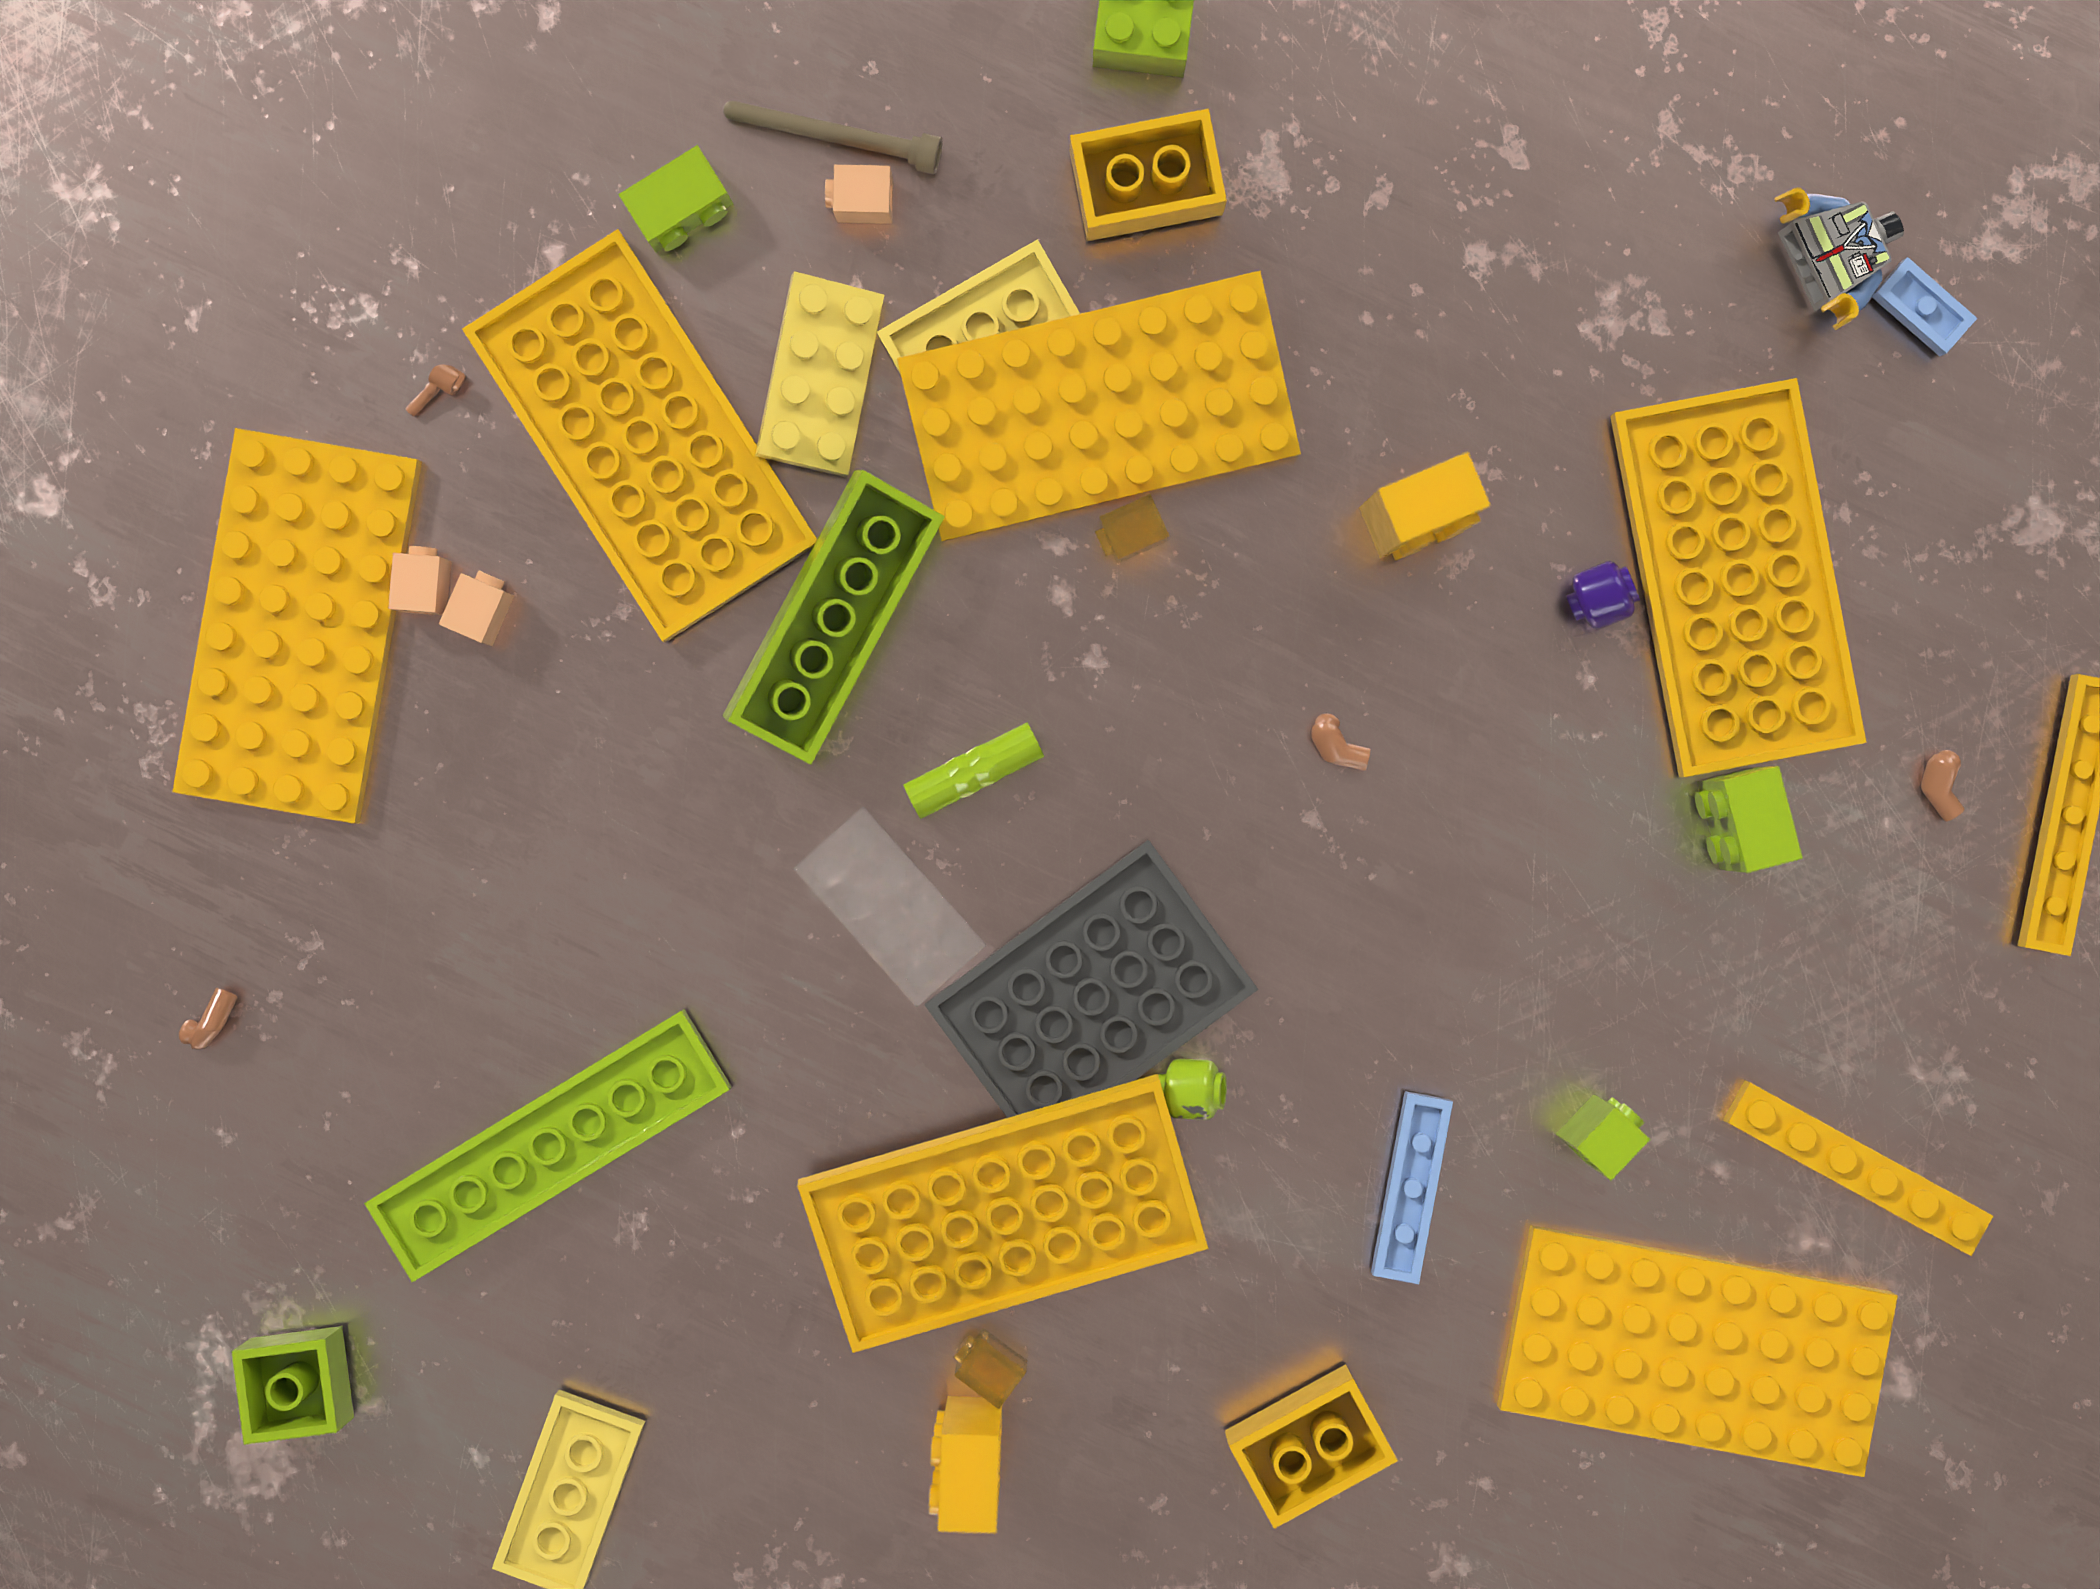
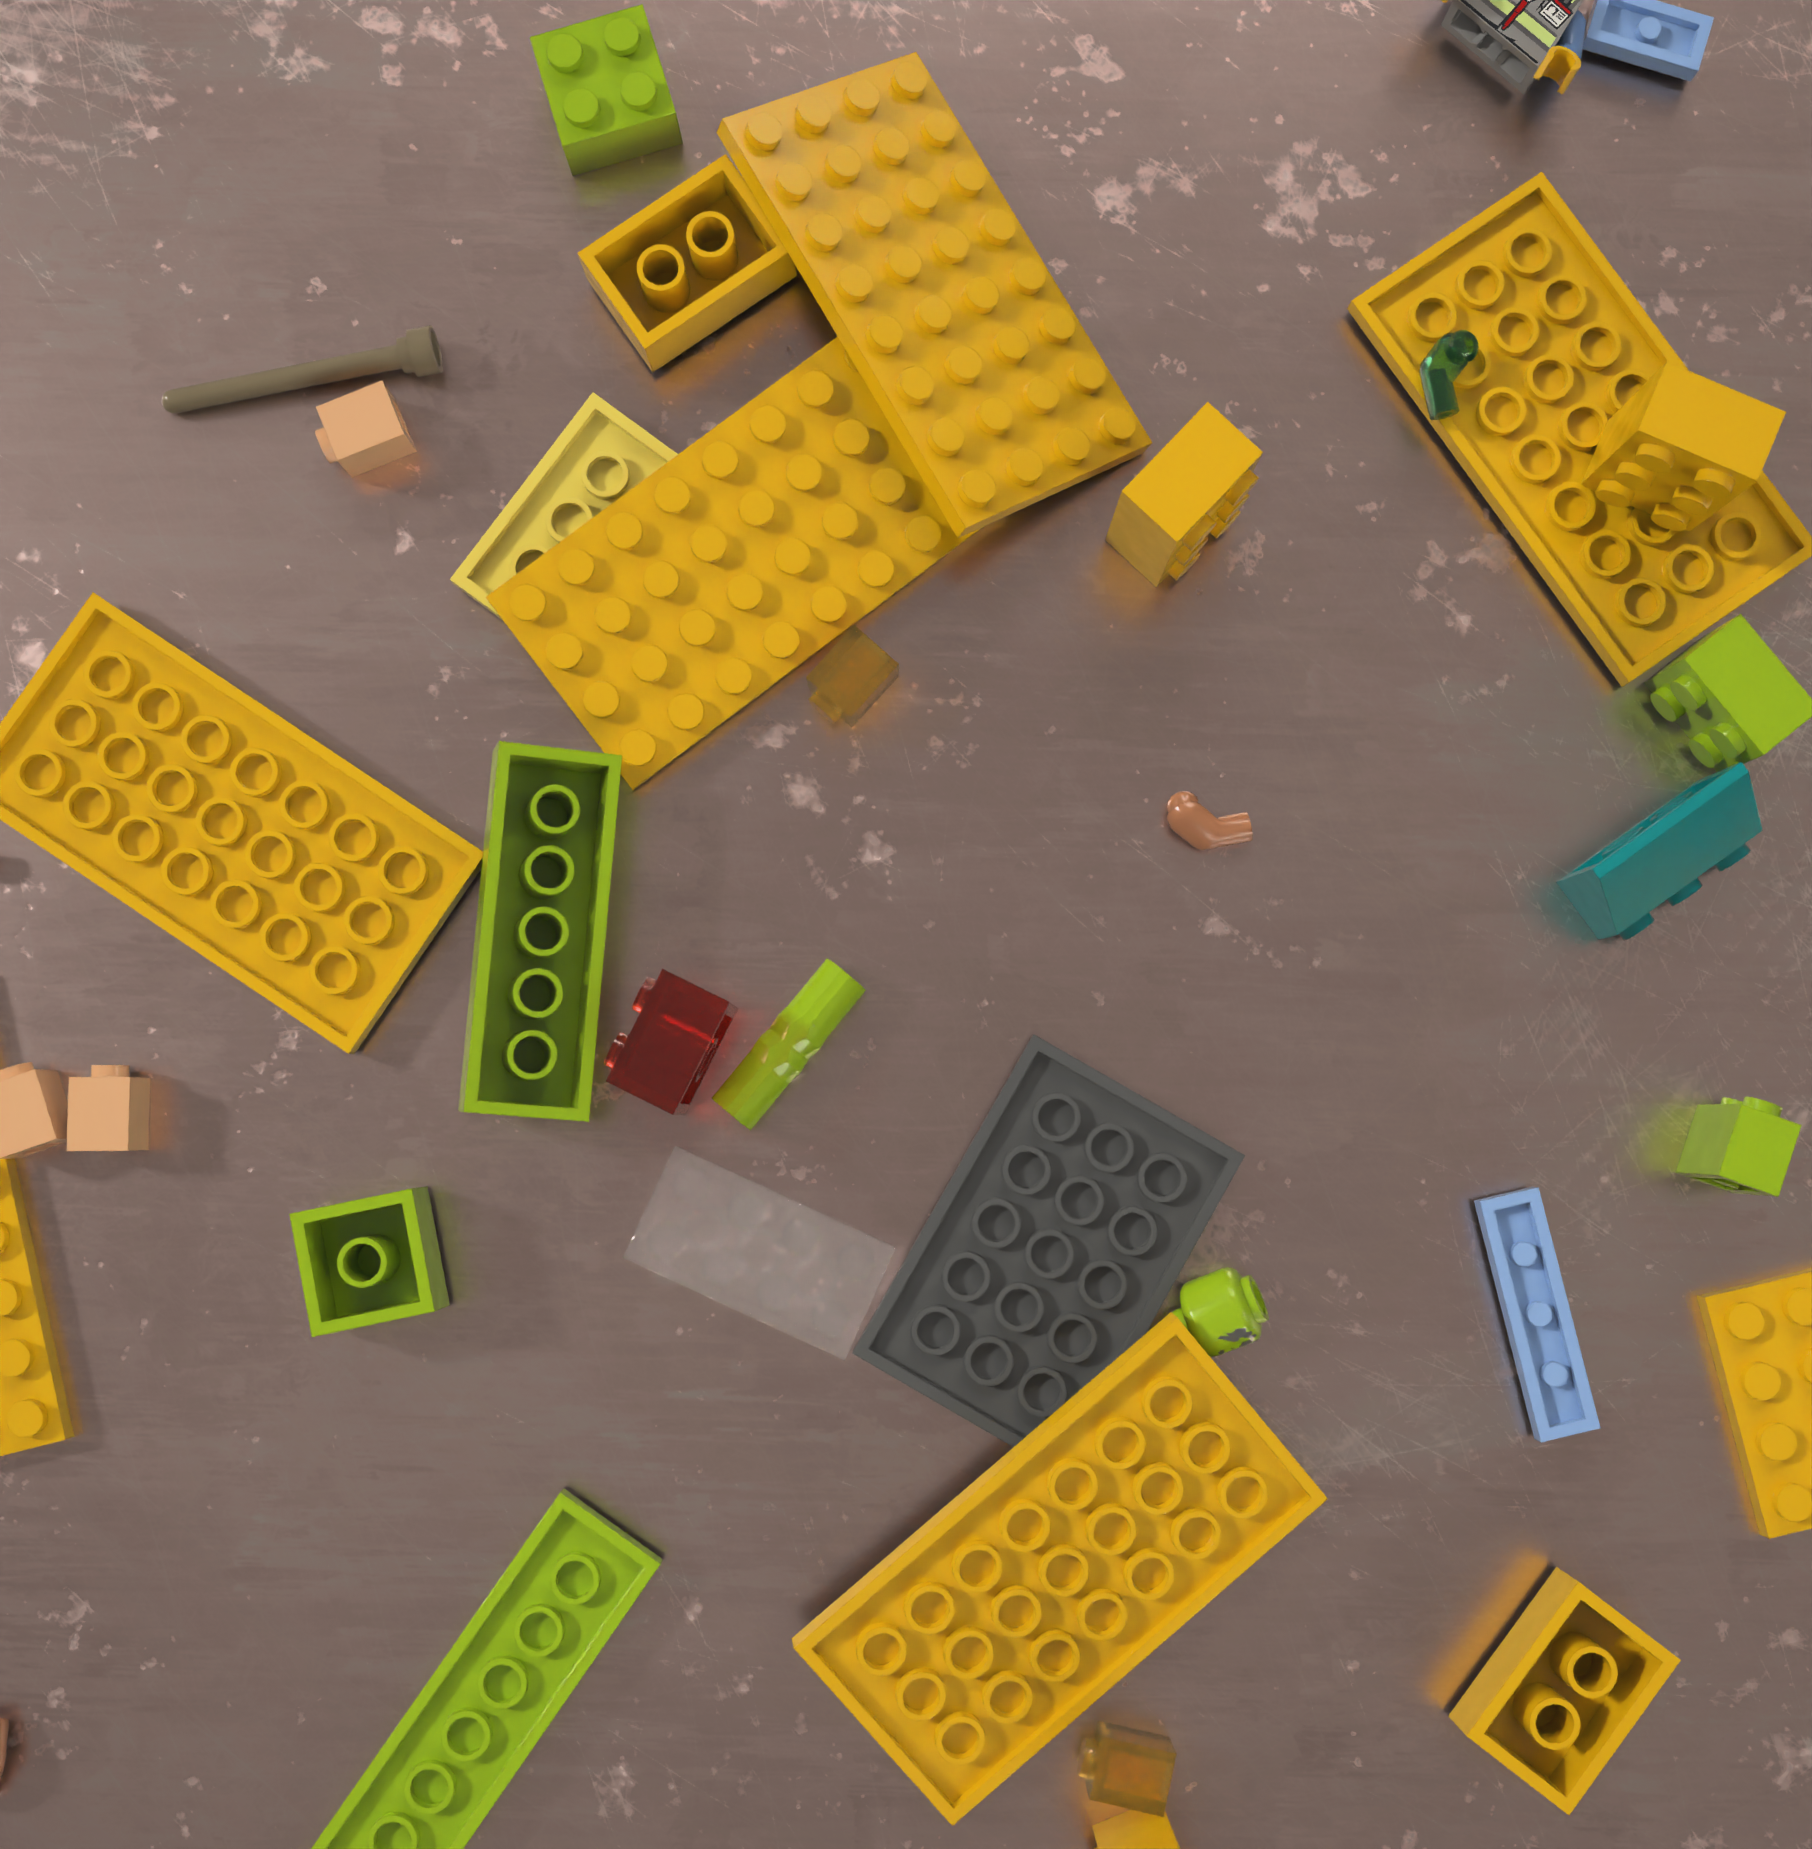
camera: 25 degrees left, 5 degrees down
lime brick [618,145,733,252] -> none
light yellow plate [755,271,884,477] -> none
dark purple head [1566,561,1640,629] -> none
none -> lime brick [289,1186,450,1337]
none -> clear red brick [604,969,739,1115]
none -> yellow plate [716,52,1152,538]
none -> clear green arm [1419,330,1479,420]
none -> teal slope [1556,762,1763,941]
none -> yellow brick [1581,361,1786,532]

